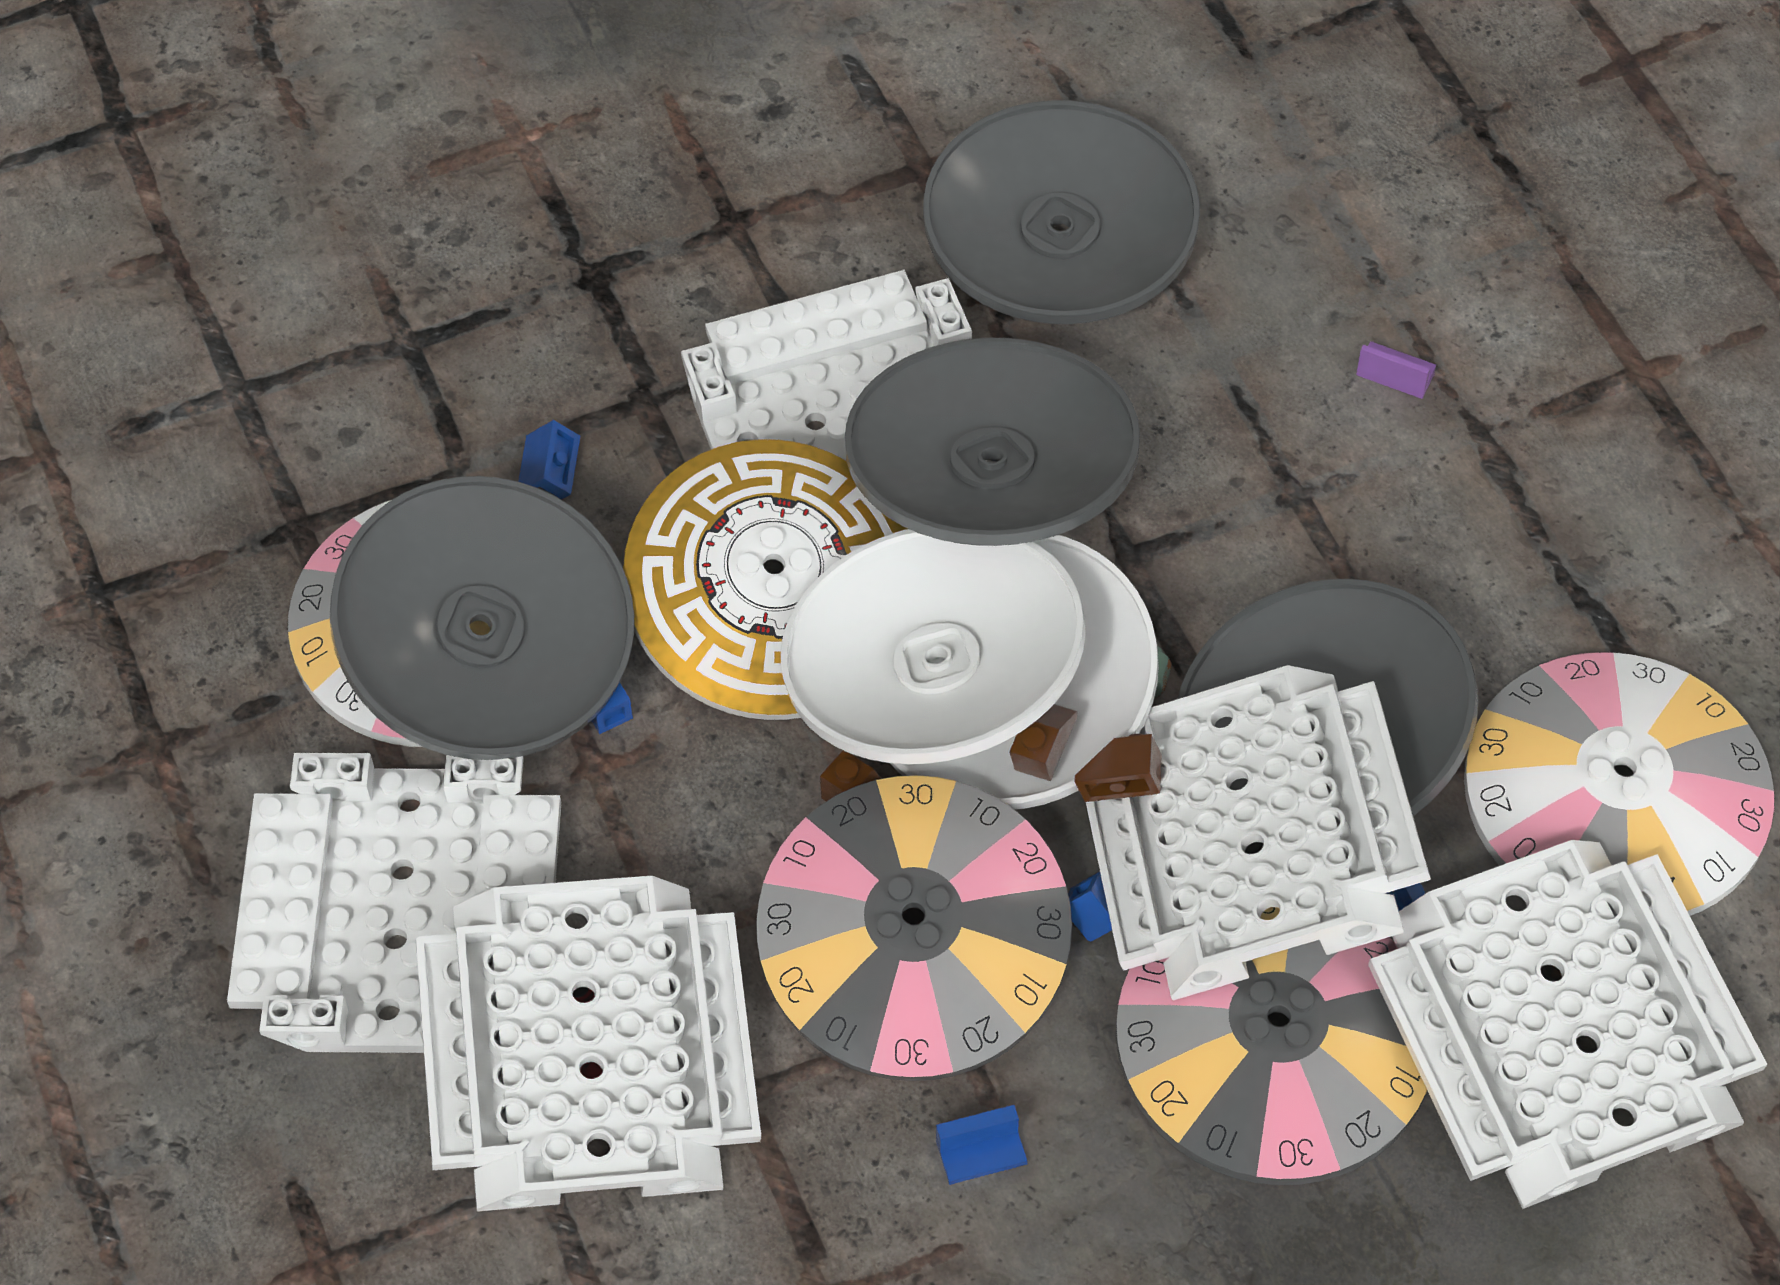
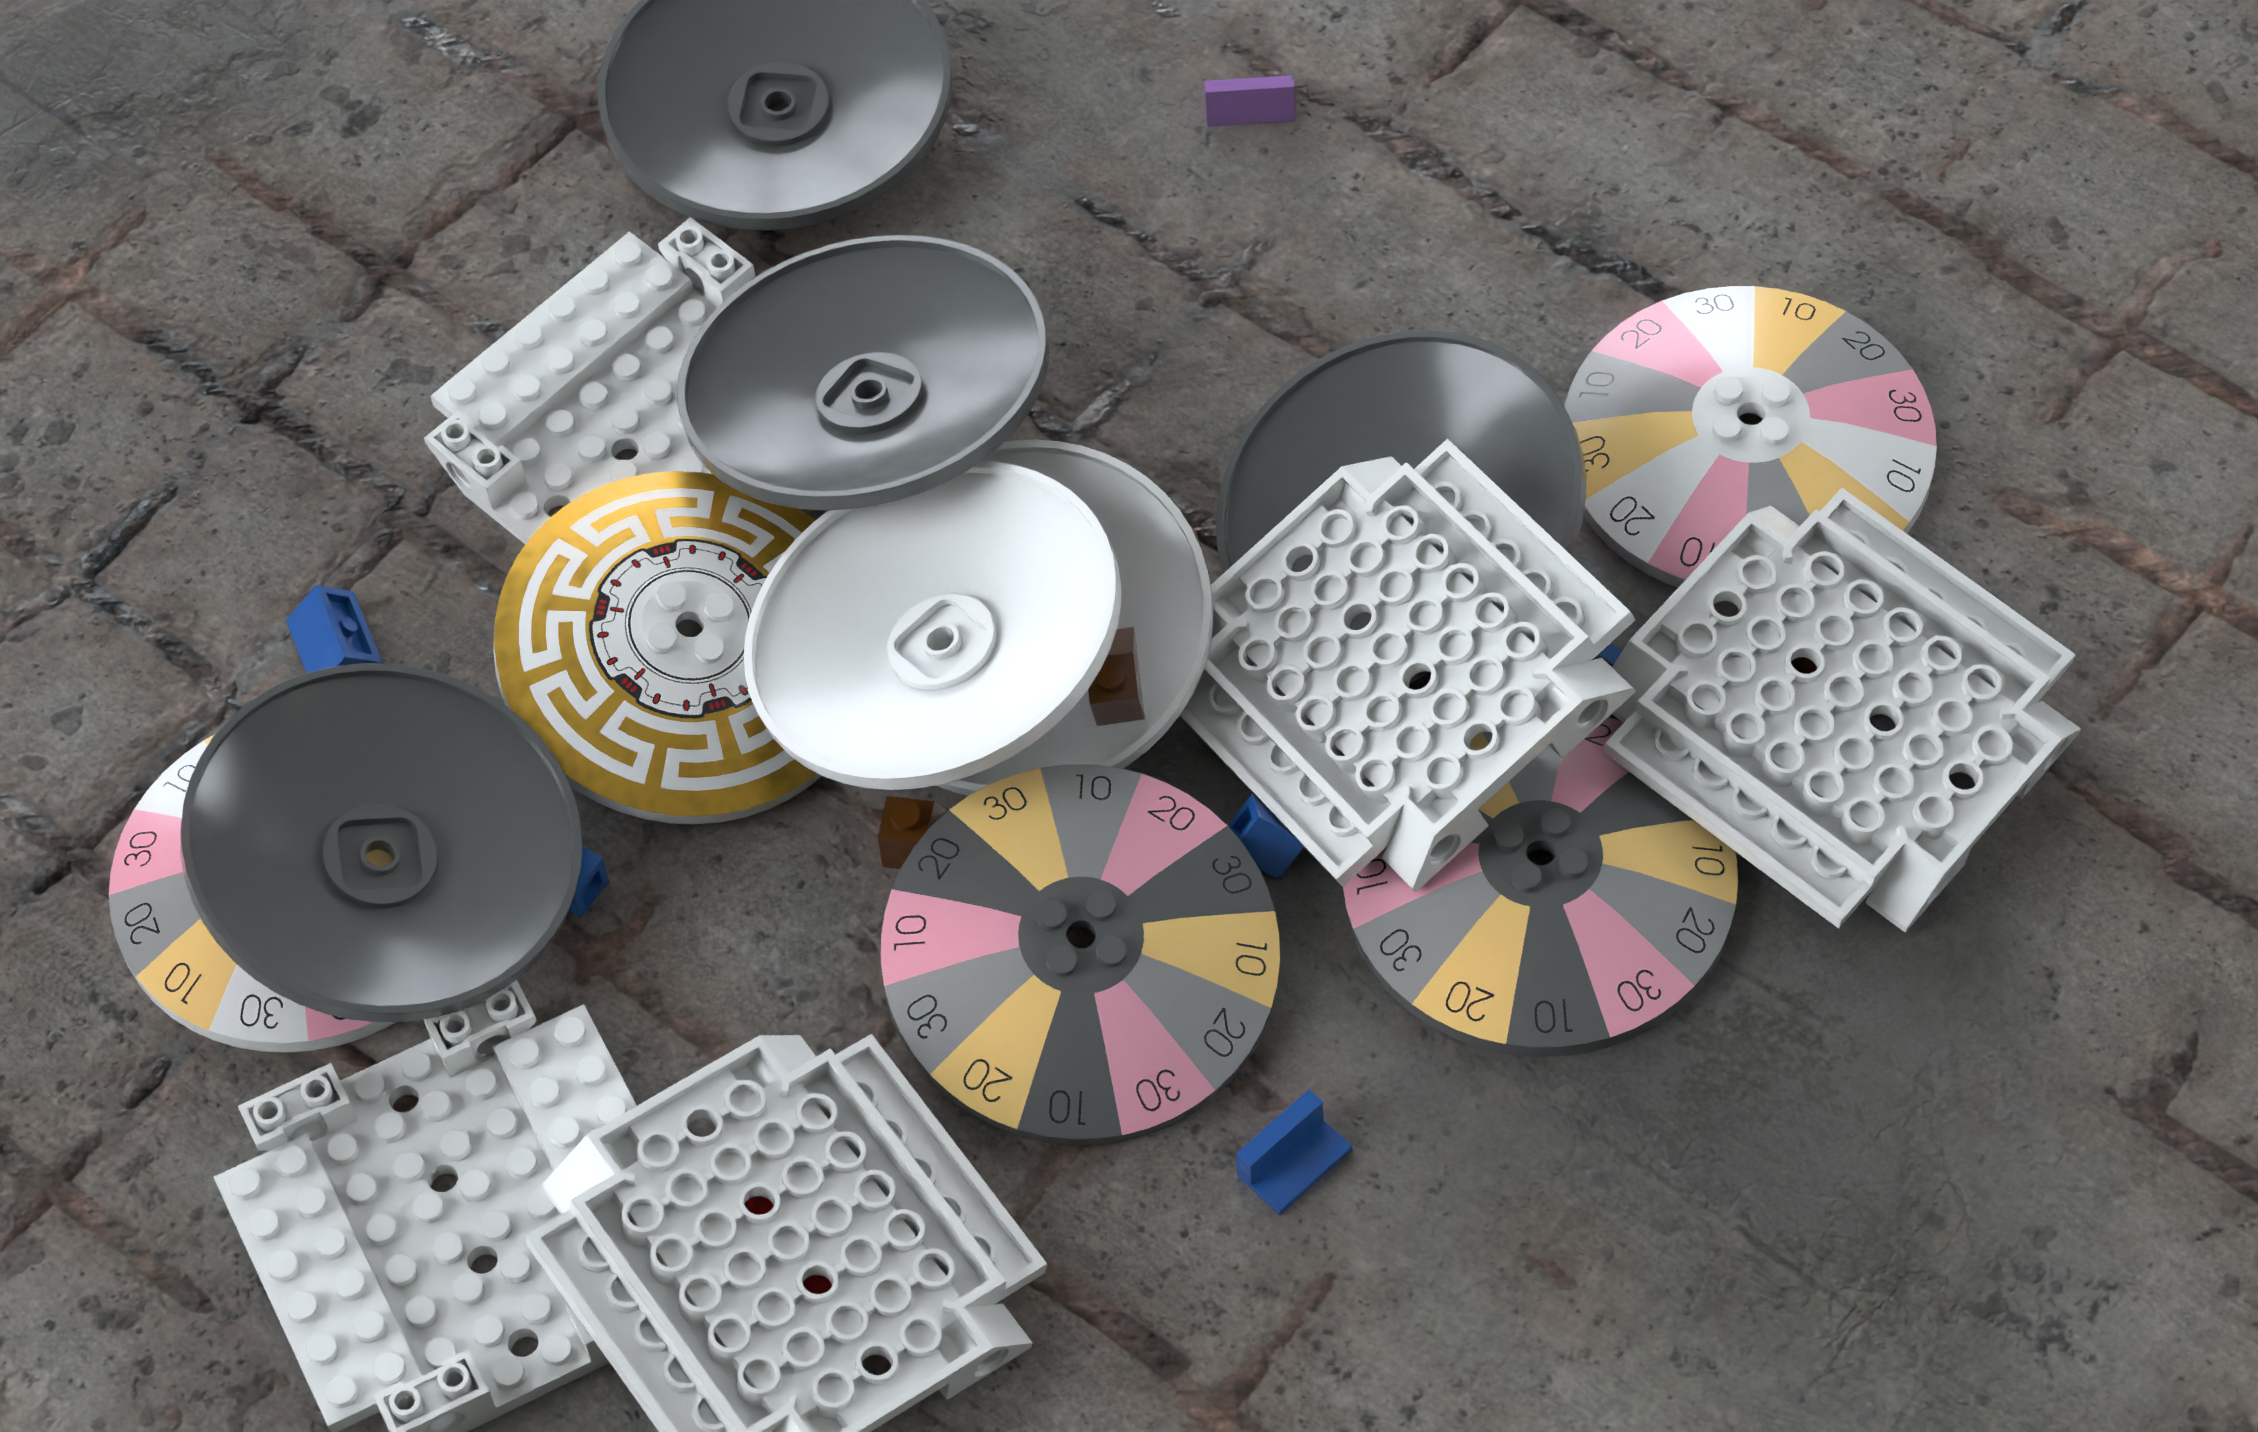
camera: 25 degrees left, 0 degrees up
reddish brown slope [1074,734,1162,802] -> none

